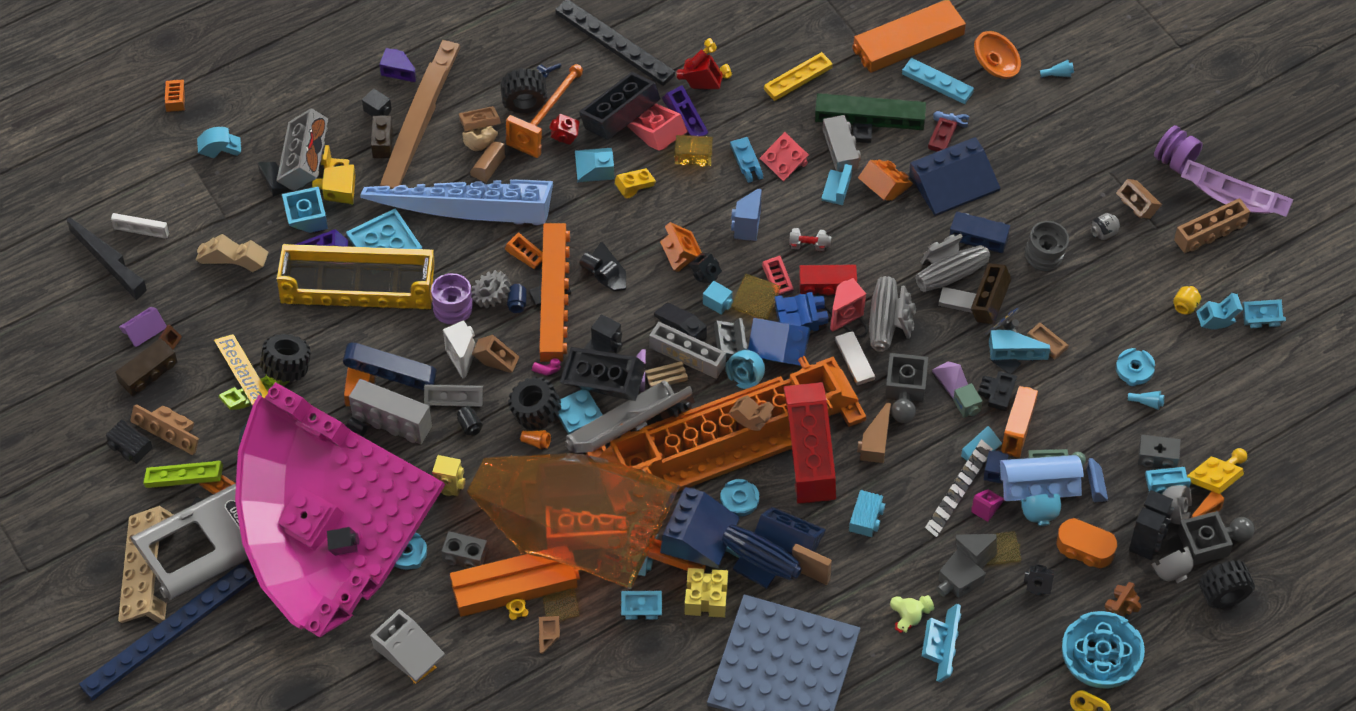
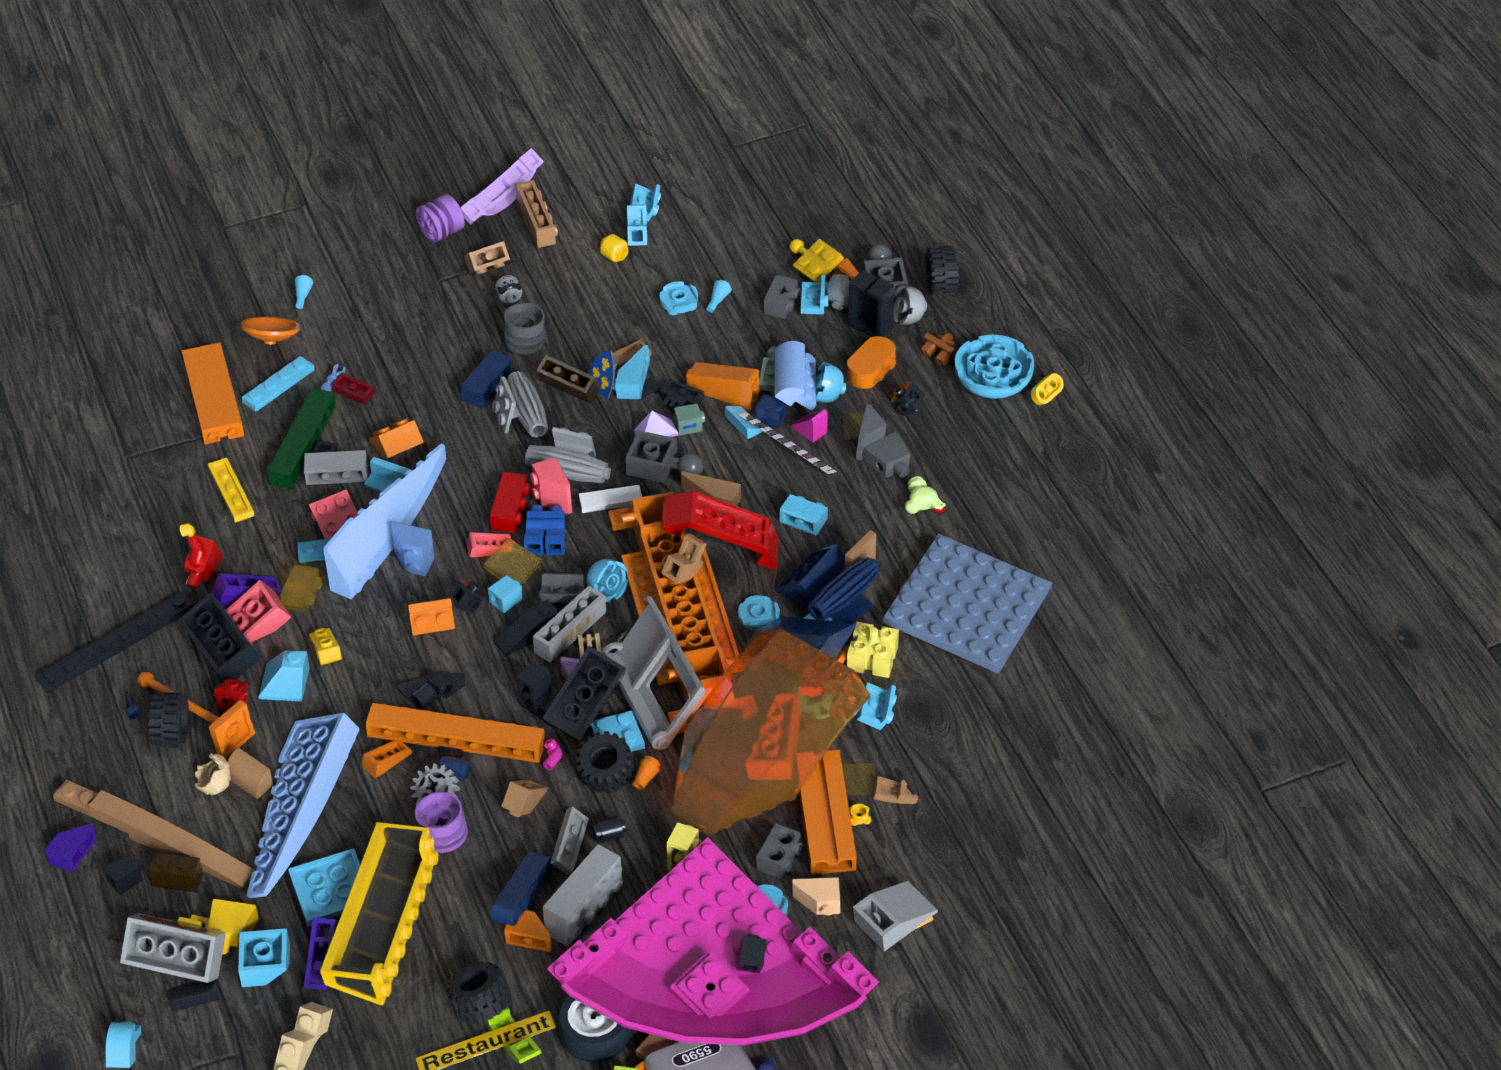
camera: 80 degrees left, 10 degrees down
white slope [443,320,476,379] -> none
medium nougat tile [458,106,501,131] -> none
blue slope [748,318,810,365] -> none
light grey piece [789,228,831,251] -> none
dark blue slope [909,137,1000,216] -> none
medium azure bracket [922,604,961,682] -> none
light grey tile [938,287,976,313] -> none
medium blue slope [1087,458,1108,502] -> none
none -> light blue wedge [323,444,446,599]
none -> light nougat slope [792,878,840,915]

